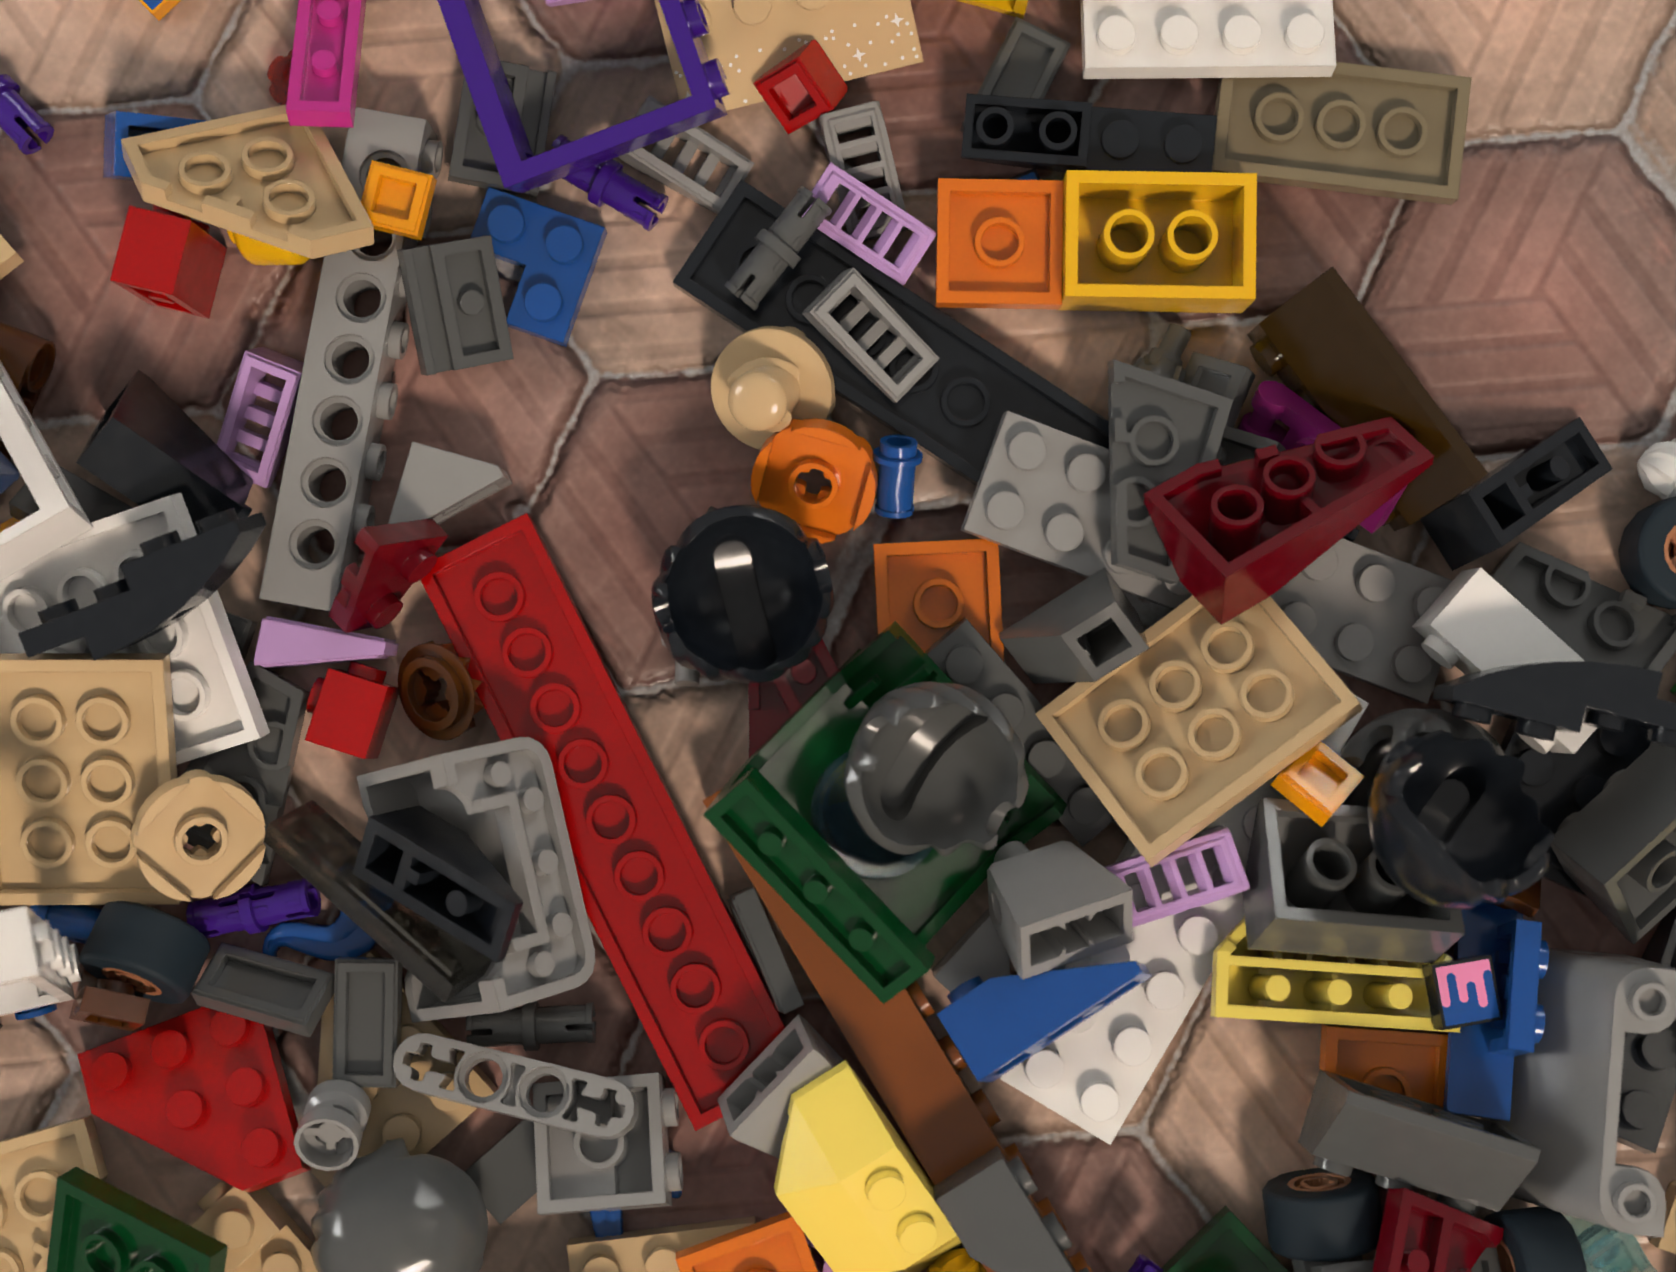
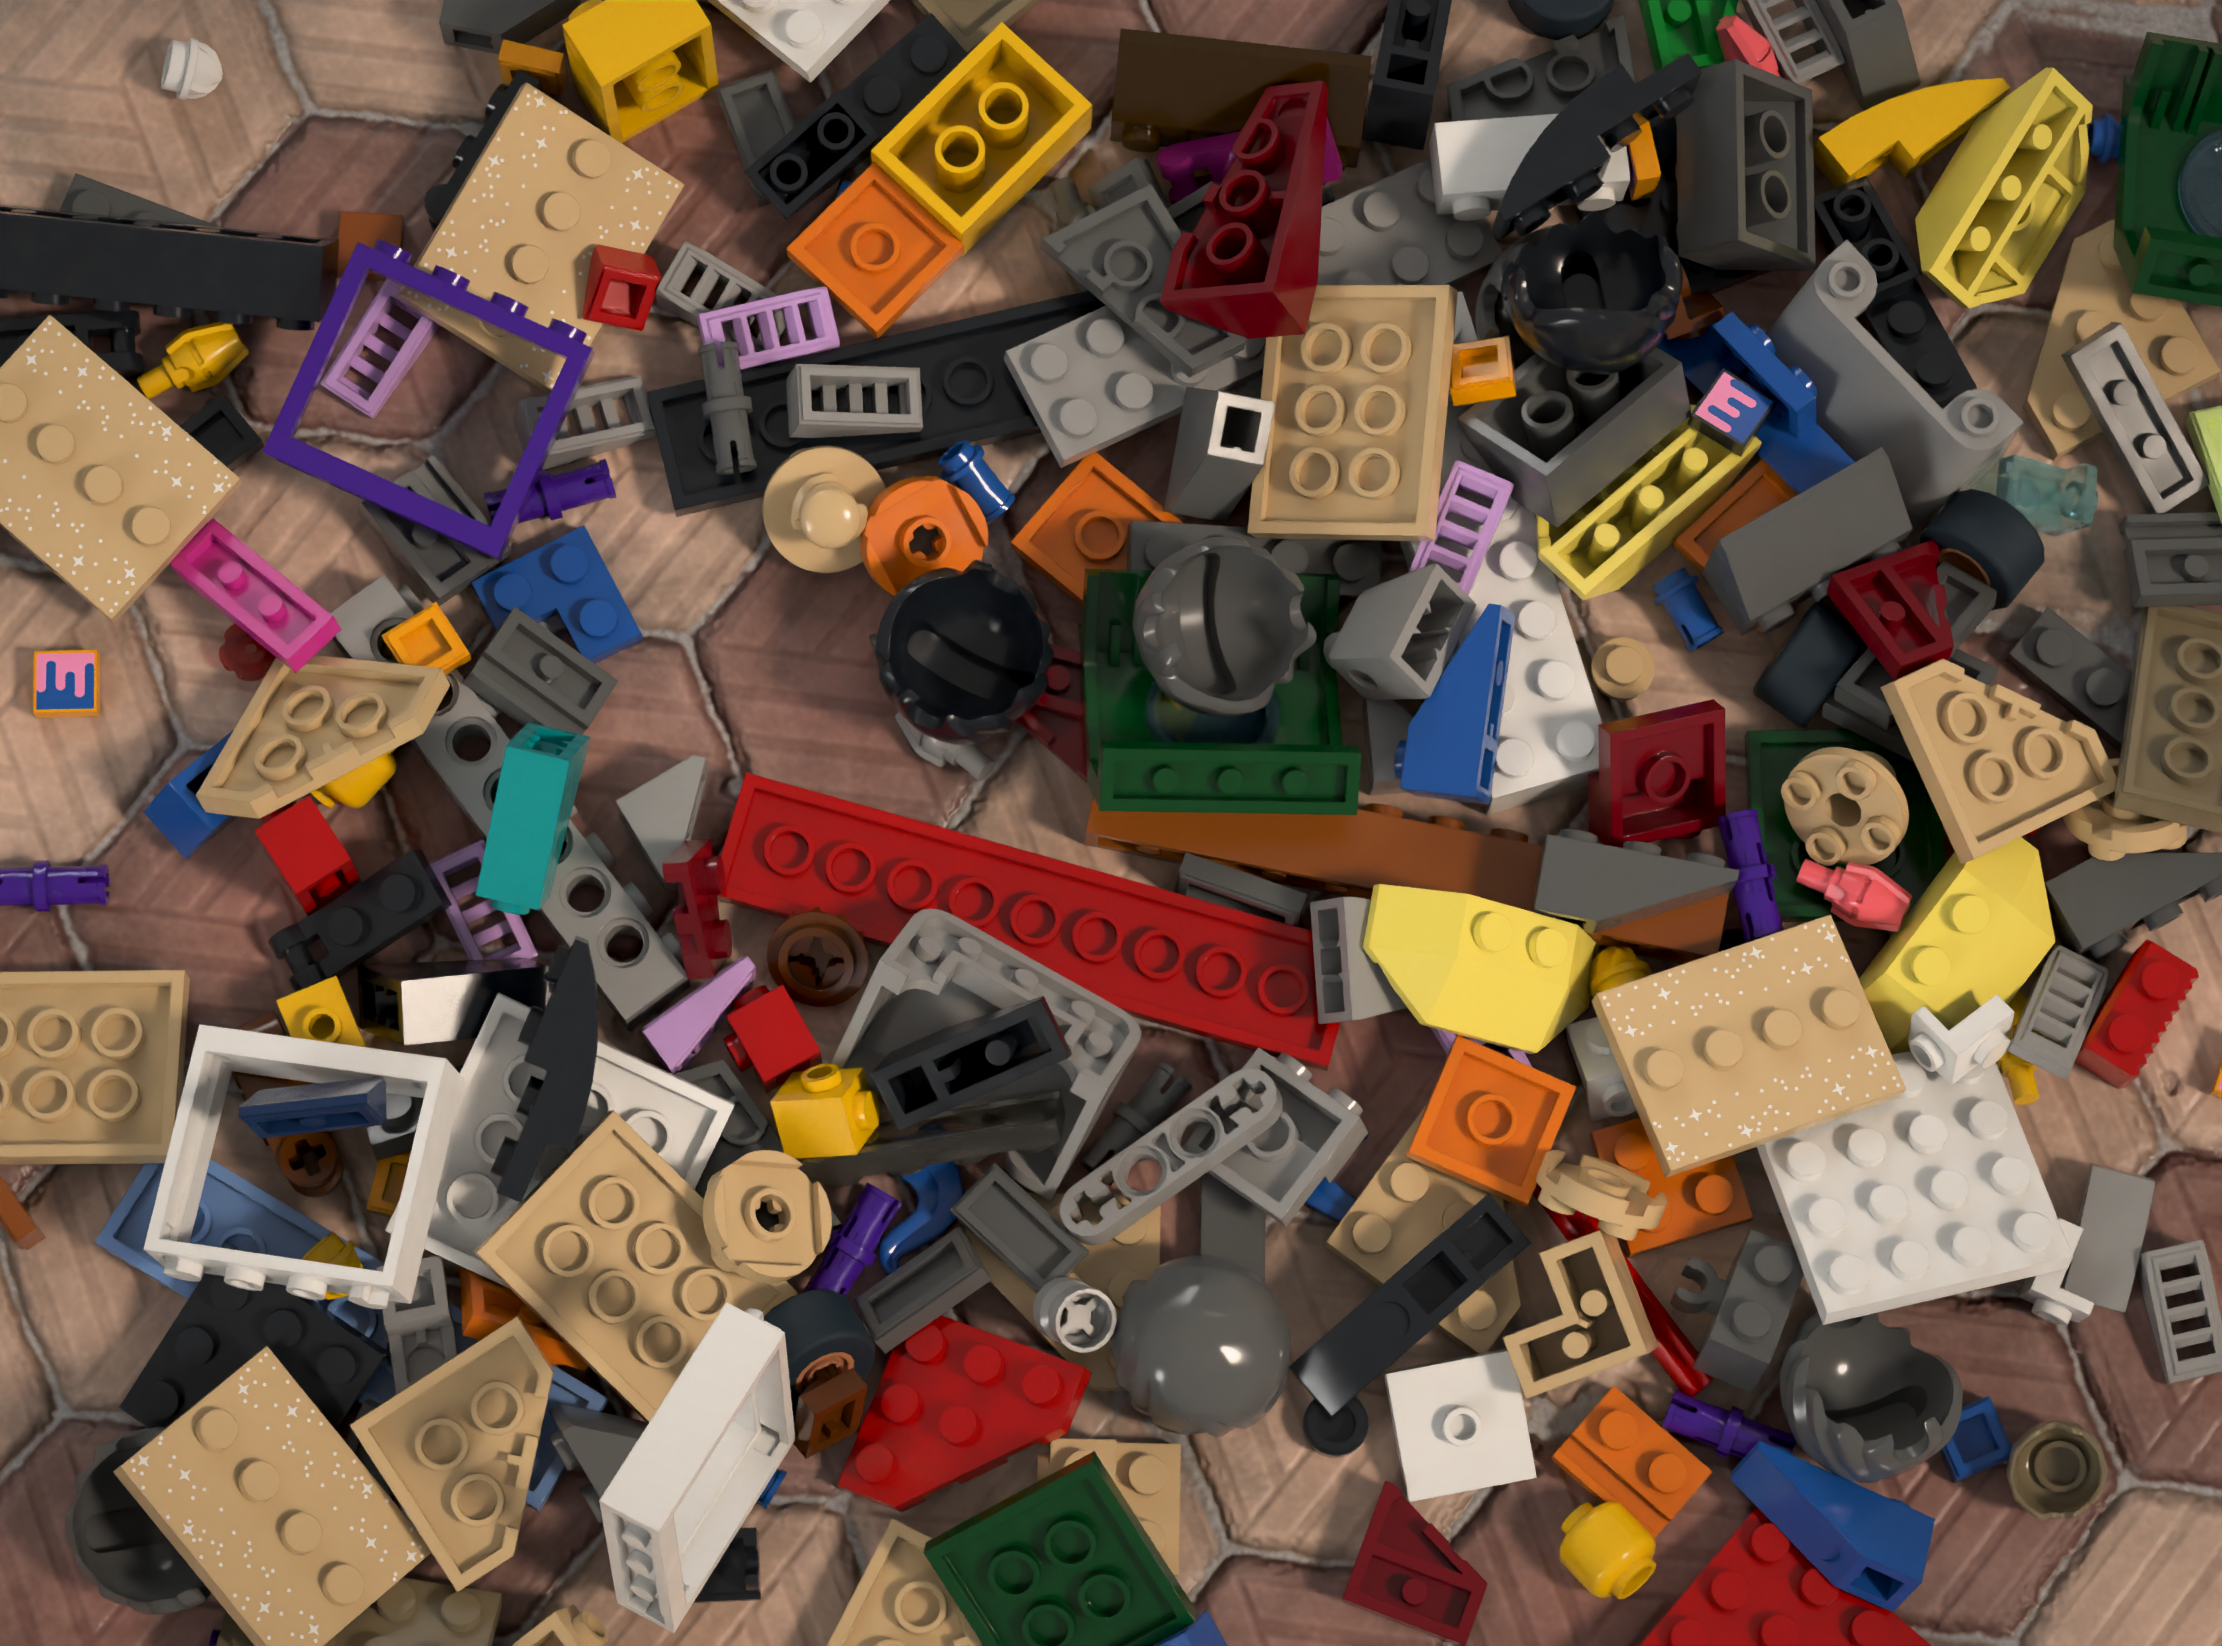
camera: 55 degrees left, 10 degrees down
none -> black plate [268,849,452,992]
none -> yellow brick [276,976,368,1048]
none -> teal slope [475,722,590,915]
none -> yellow brick [770,1064,880,1159]
none -> dark red plate [1588,699,1726,848]
none -> tan plate [1591,637,1655,701]
none -> light orange tile [1626,121,1661,201]
none -> blue pin [1652,567,1725,653]

